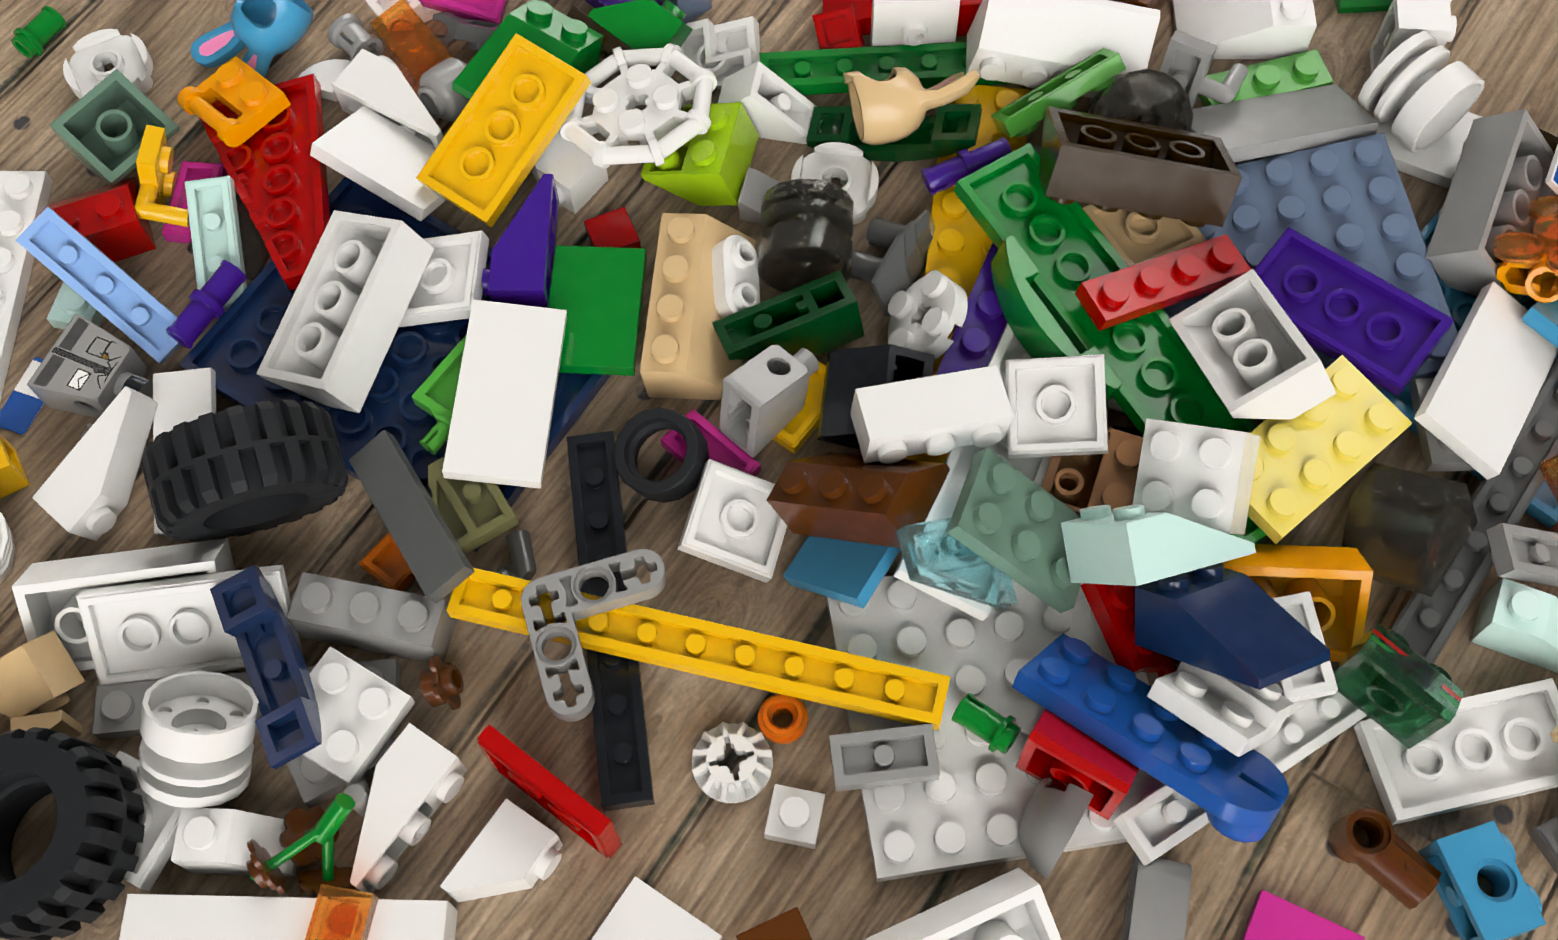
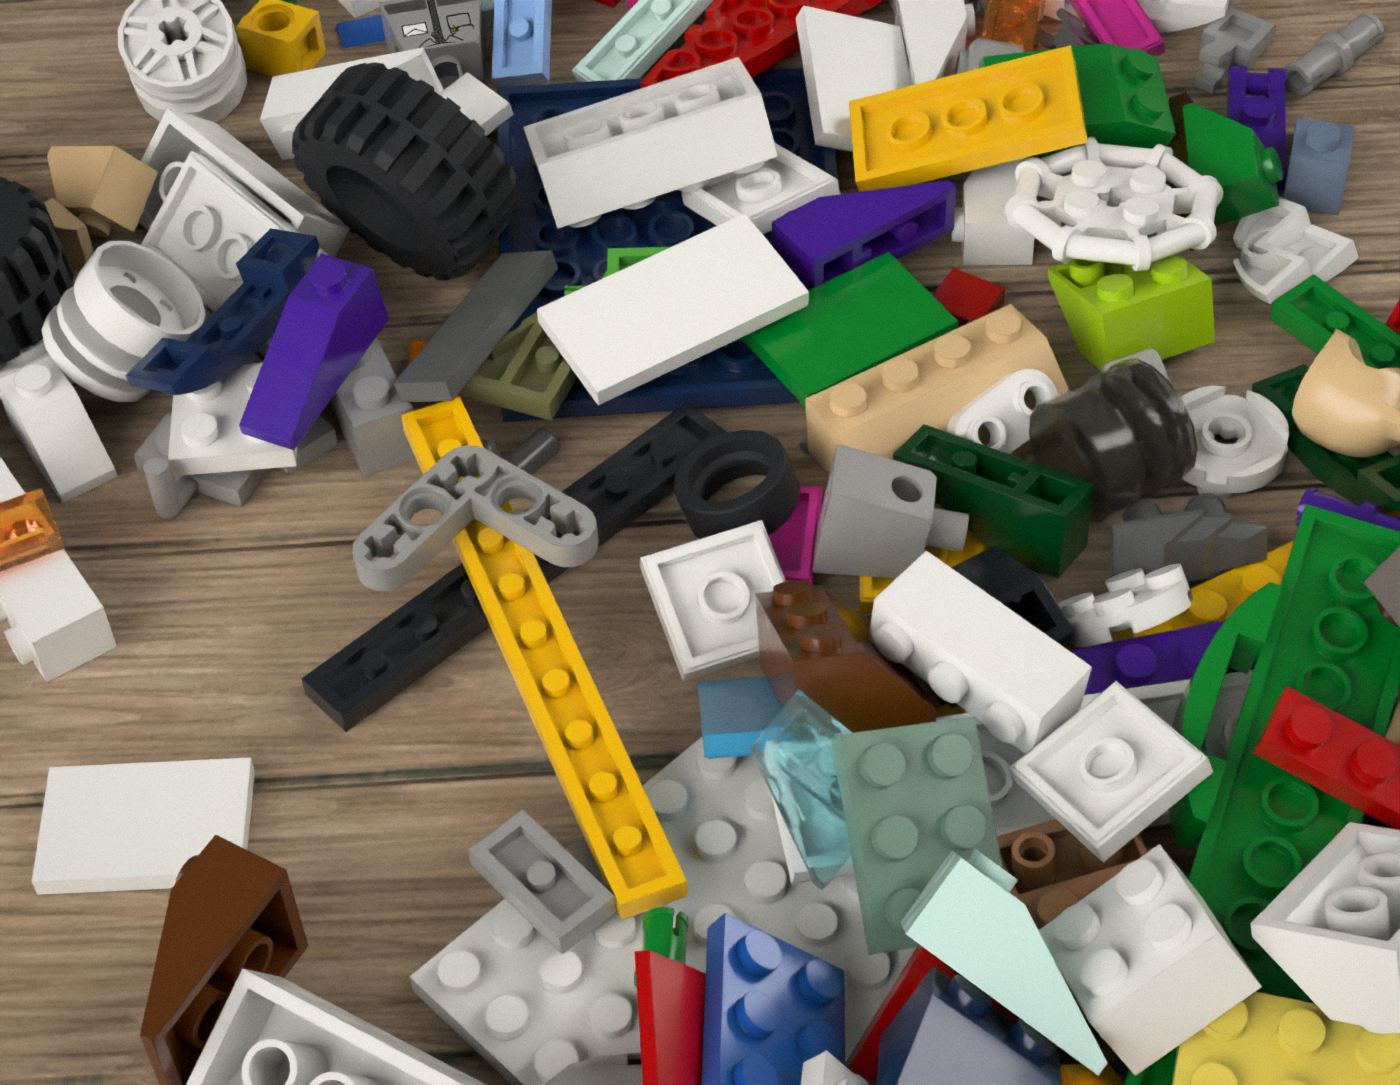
camera: 55 degrees right, 15 degrees down
dark purple pin [166,260,247,349] -> none
reddish brown plant [246,793,356,898] -> none
white slope [350,723,467,897] -> none
reddish brown plate [419,655,464,710] -> none
white slope [440,798,563,902] -> none
red tile [477,724,622,859] -> none
white gear [692,721,773,803] -> none
white slope [718,61,817,144] -> none
orange plate [758,694,808,744] -> none
white plate [764,784,825,849] -> none
none -> dark purple slope [239,254,389,450]

